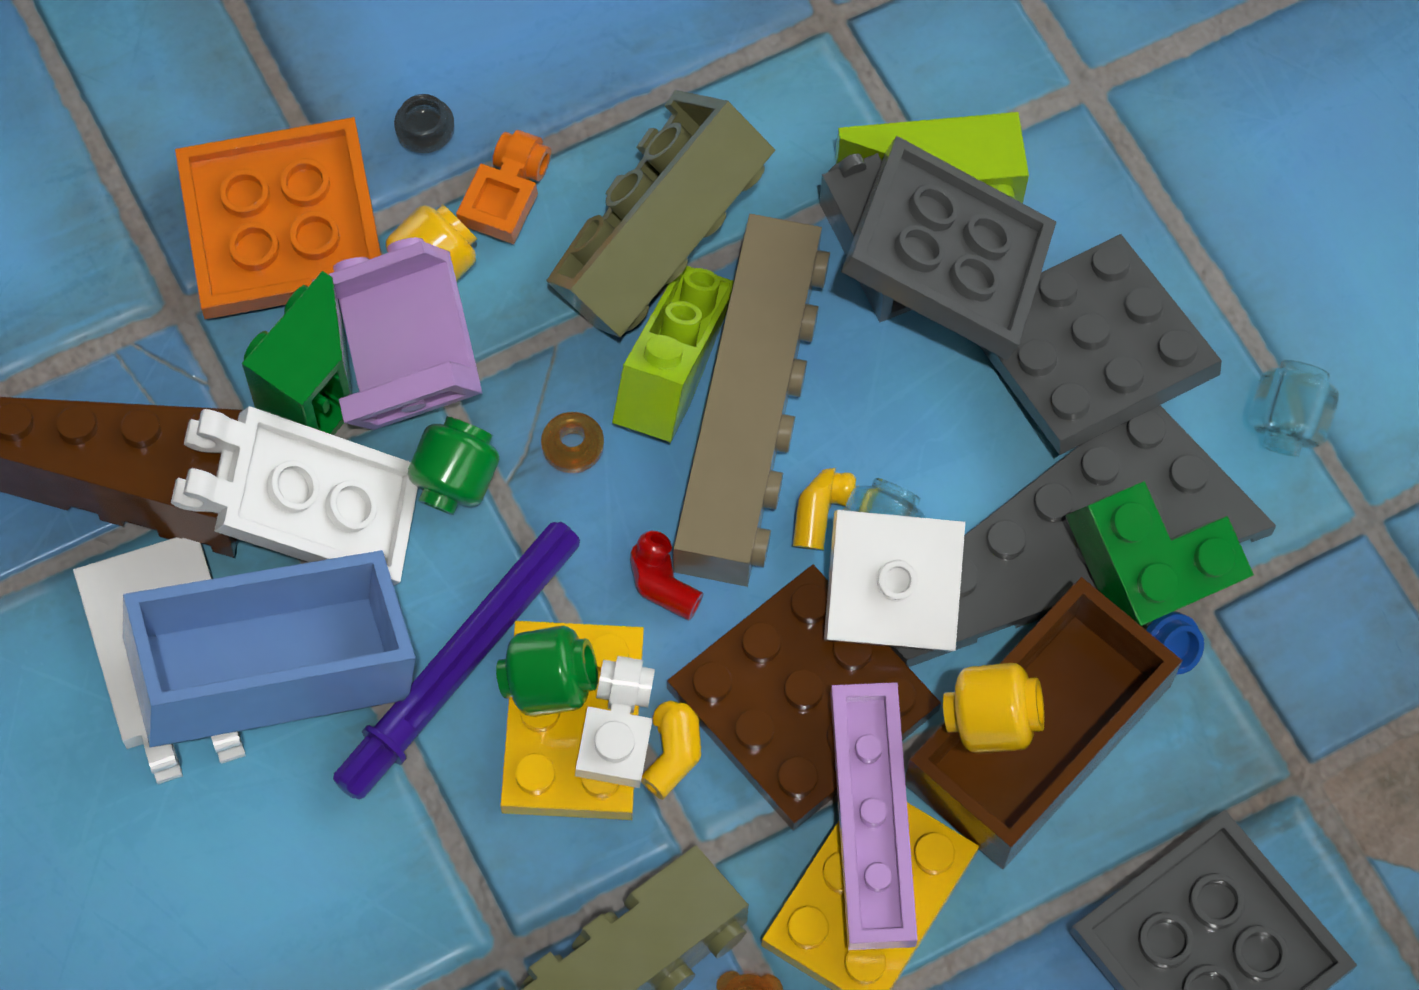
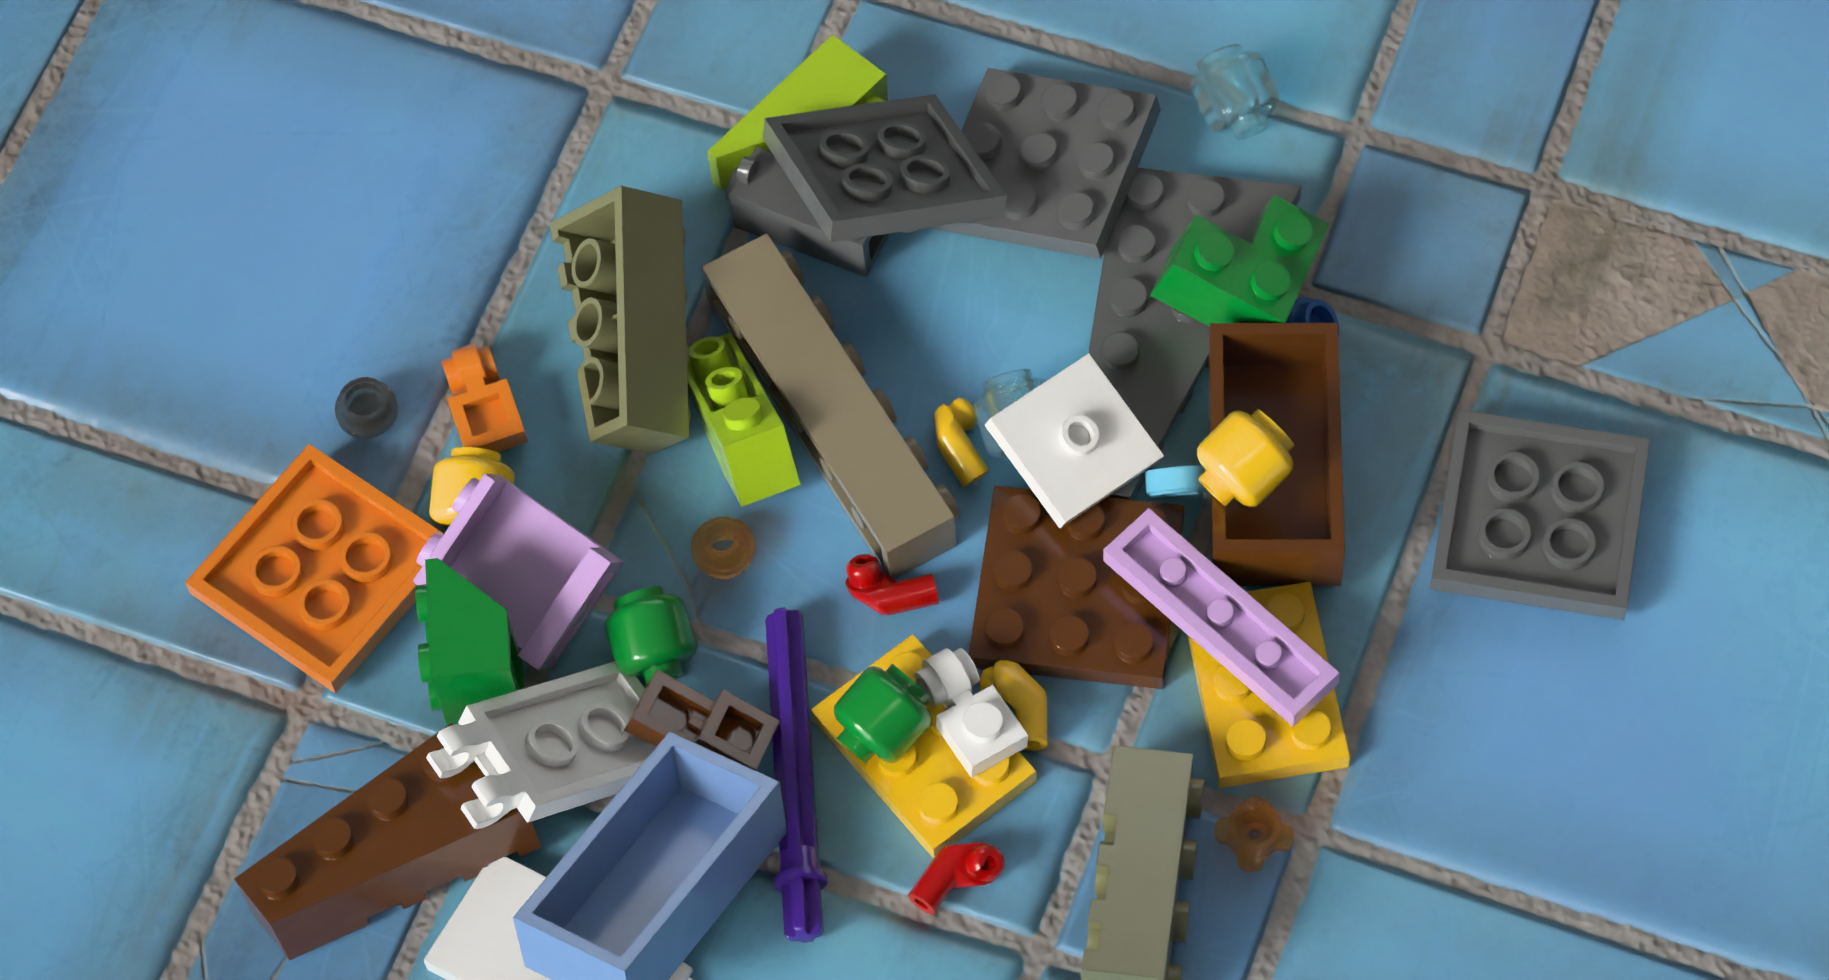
camera: 35 degrees left, 5 degrees down
none -> slope [624,669,780,771]
none -> red arm [908,842,1005,915]
none -> medium azure tile [1145,465,1207,498]

